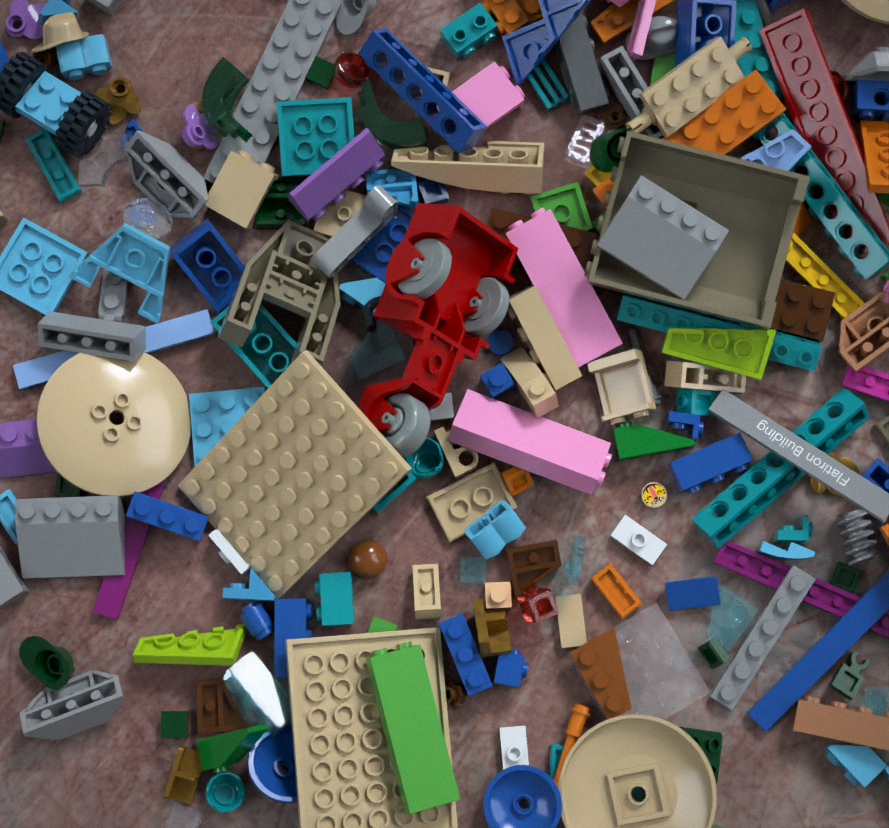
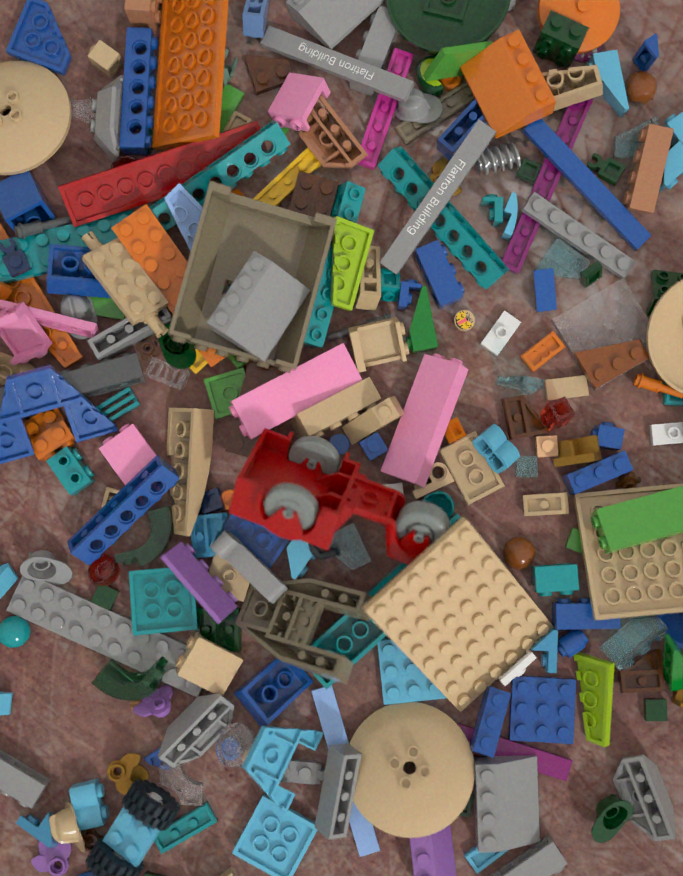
camera: 95 degrees left, 5 degrees up
none -> blue plate [508,675,576,744]

